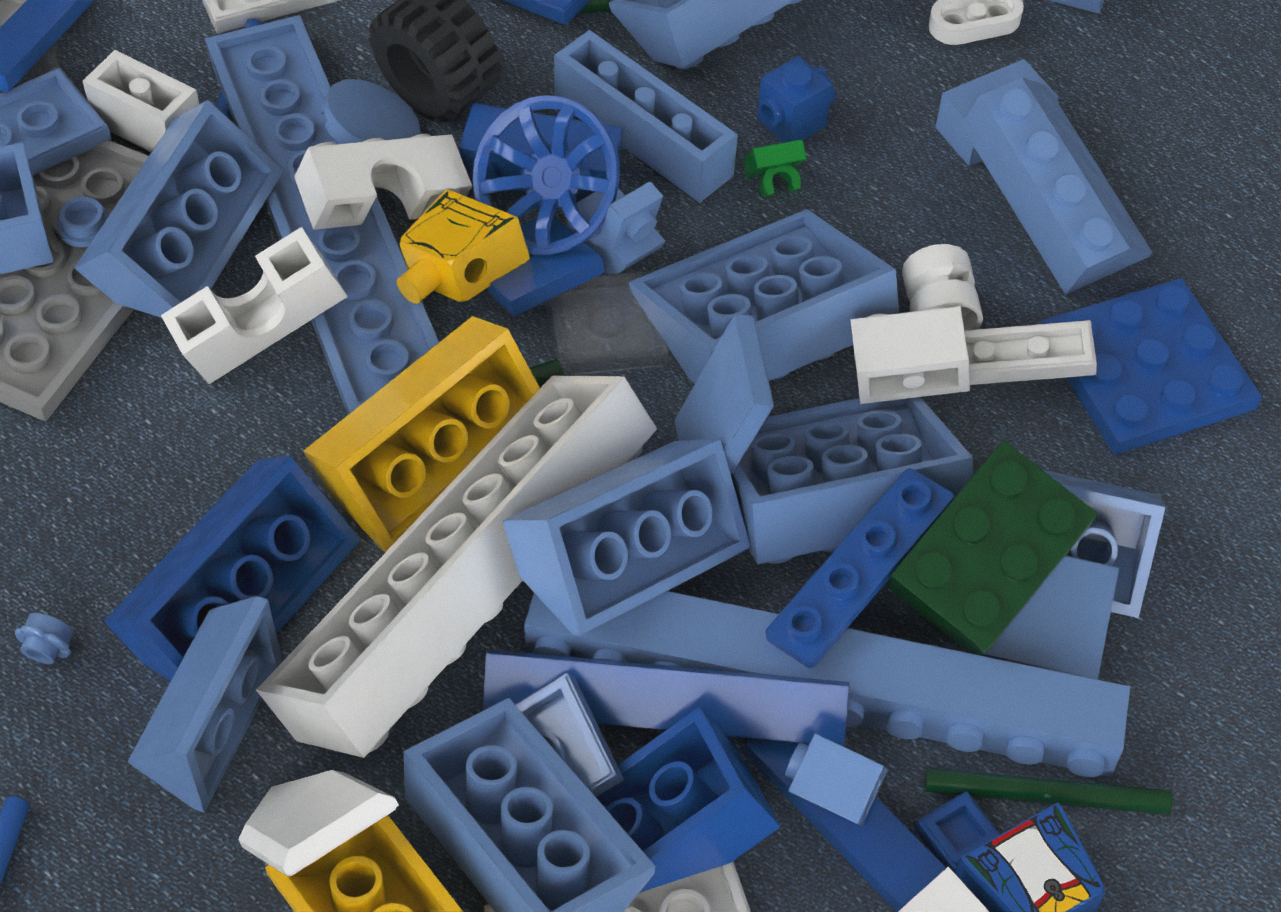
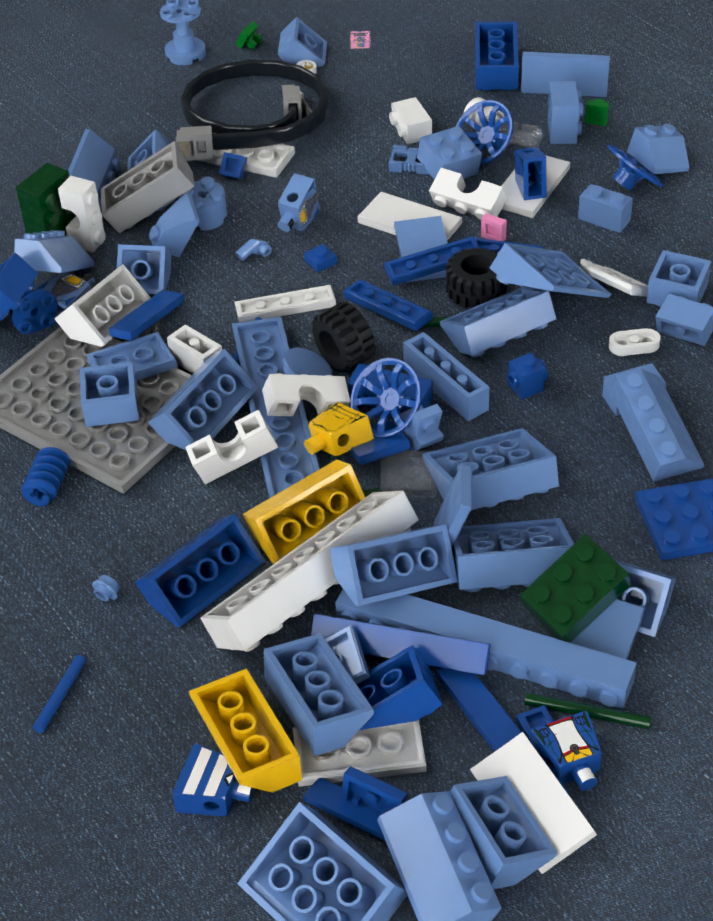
camera: 15 degrees right, 10 degrees down
medium blue plate [56,197,109,247] -> none
medium blue slope [128,596,282,813] -> none
white tile [238,770,399,876] -> none
green tile [743,139,806,199] -> none
blue bracket [765,468,954,668] -> none
medium blue brick [785,733,888,826] -> none
white brick [850,306,970,404] -> none
white wheel [902,244,983,330] -> none
white tile [964,320,1097,385] -> none

